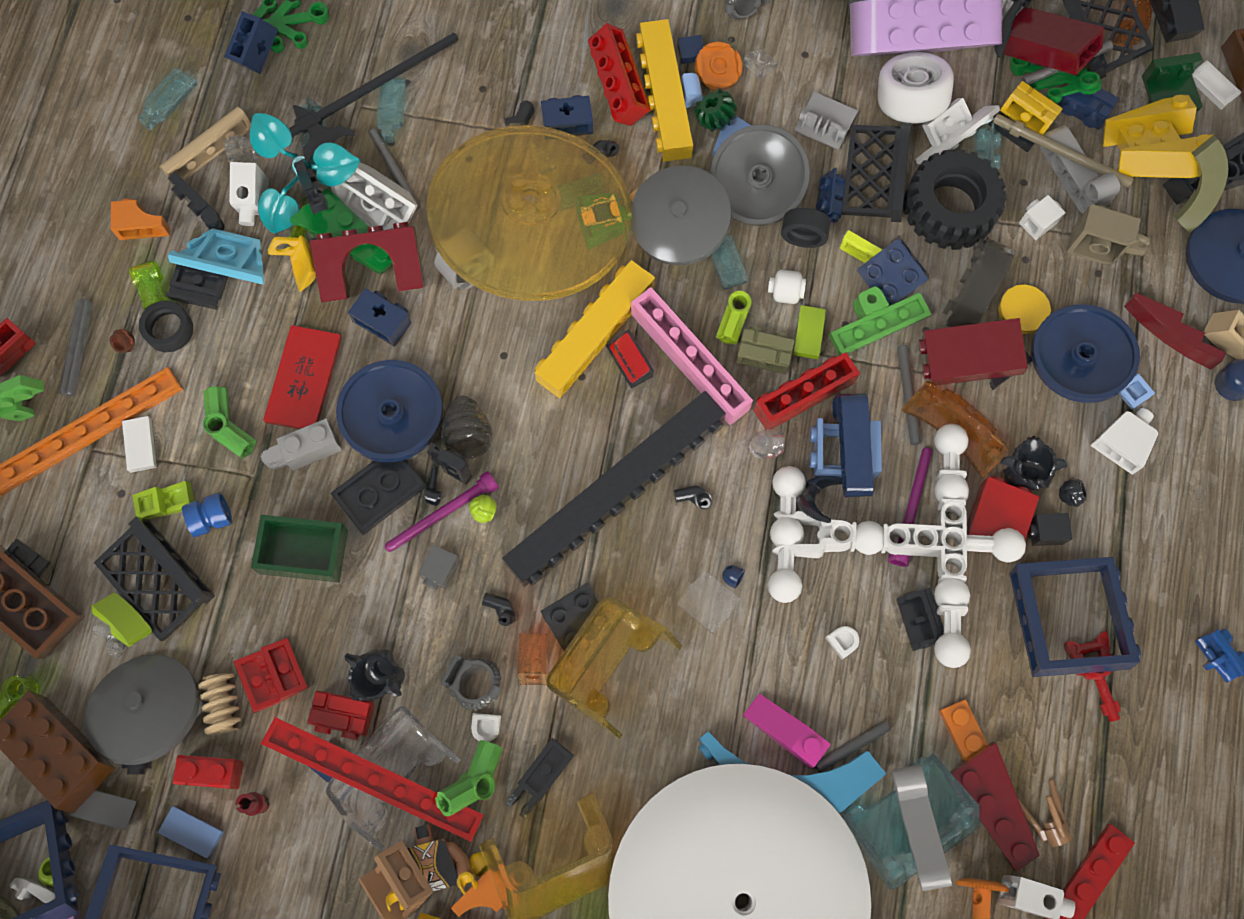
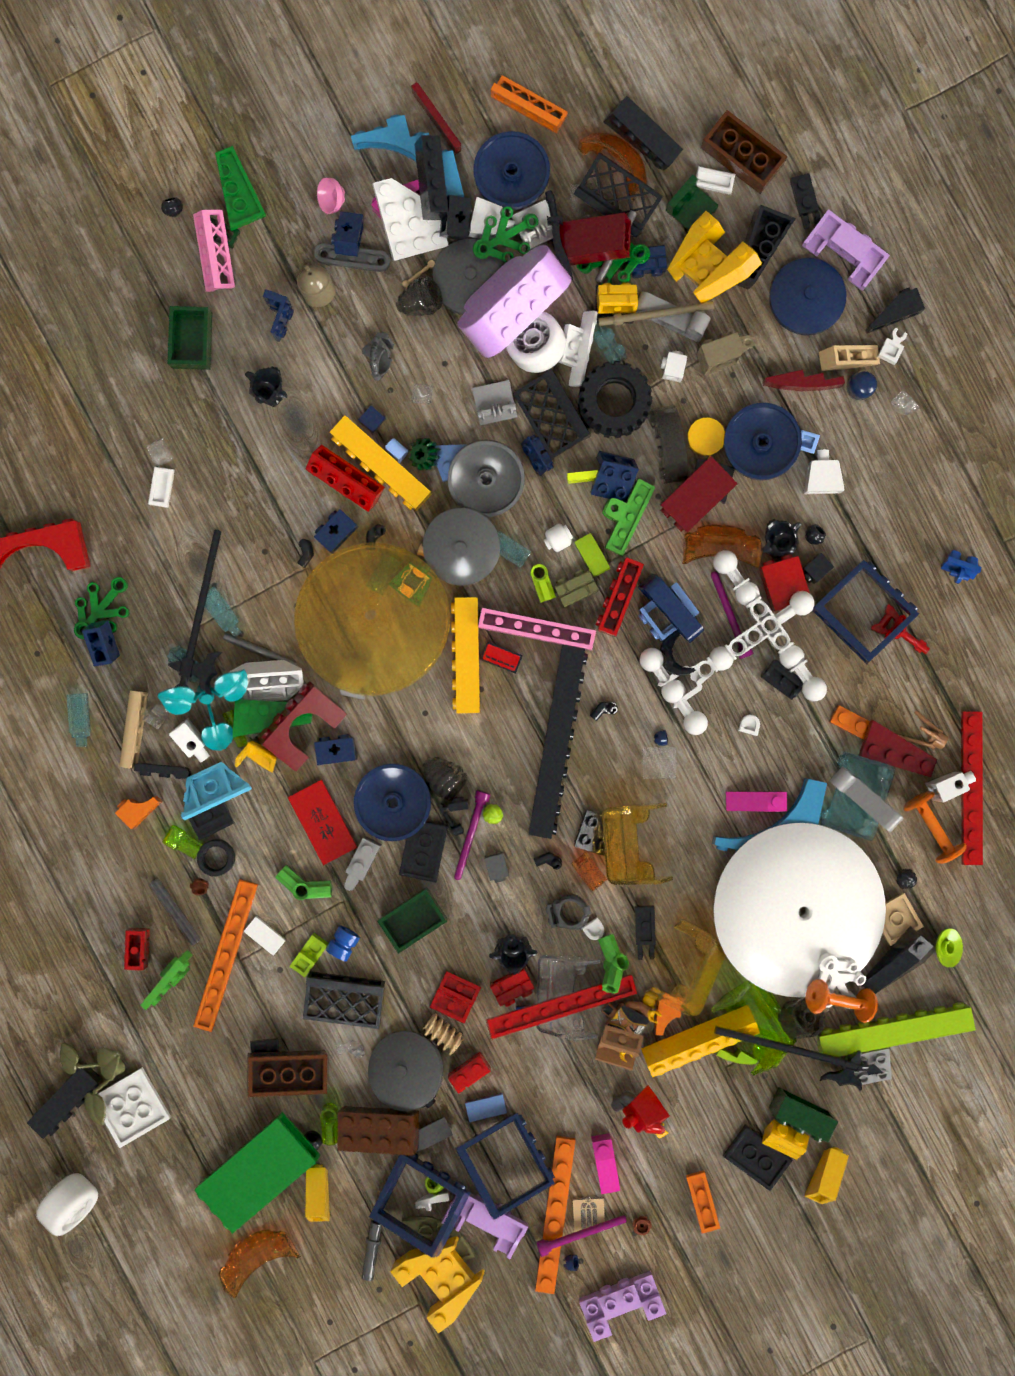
camera: 40 degrees left, 15 degrees up
lime slope [91,592,152,647] -> none
dark red pin [235,792,270,816] -> none
black hinge [294,160,328,215] -> none
orange tile [695,41,743,90] -> none
clear piece [749,429,785,459] -> none
black tyre [781,208,831,248] -> none
dark grey bar [815,721,891,773] -> none
dark grey bar [897,345,921,445] -> none
olive tile [1173,135,1228,233] -> none

